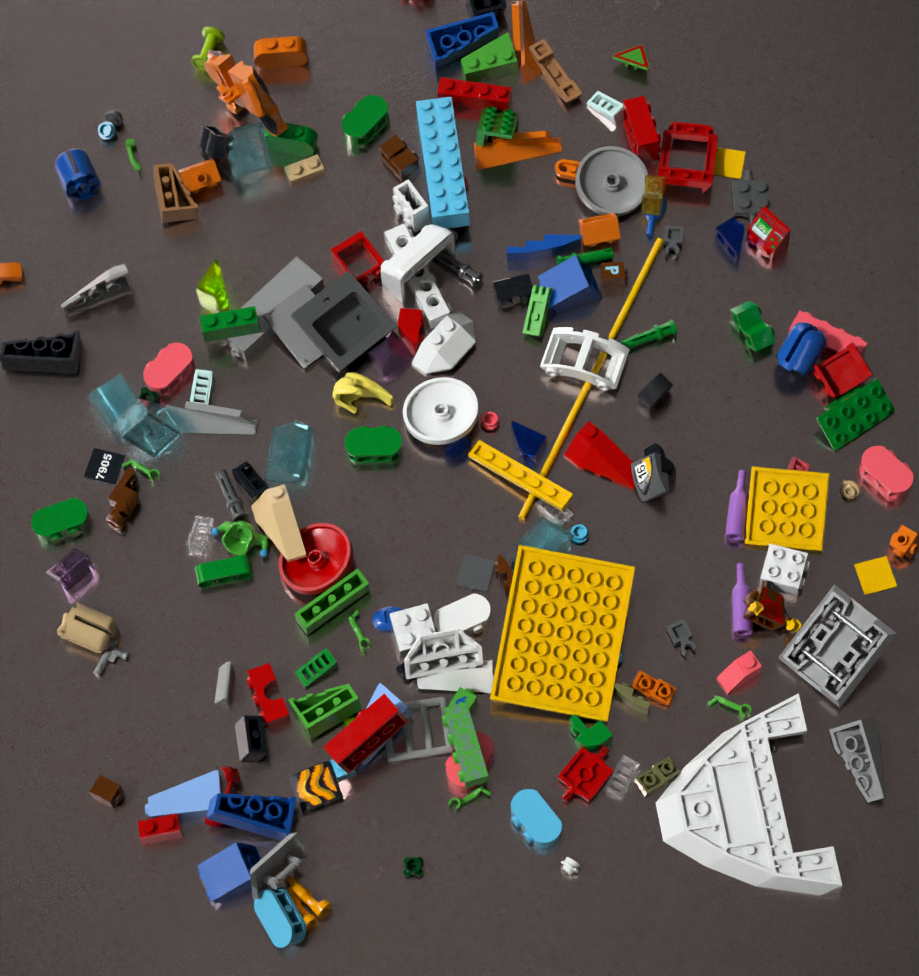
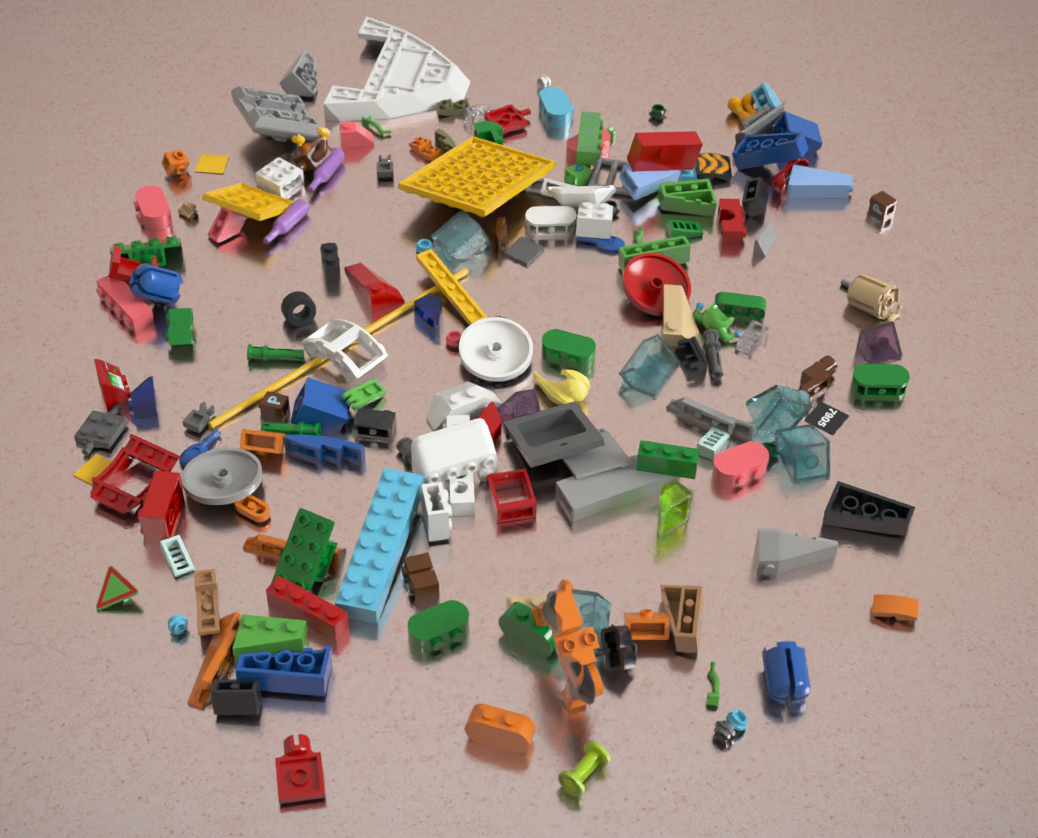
camera: 165 degrees left, 20 degrees down
red brick [138,813,183,846] -> none
dark grey slope [631,453,669,502] -> none
clear yellow slope [642,175,665,215] -> none
none -> medium azure plate [168,614,188,635]

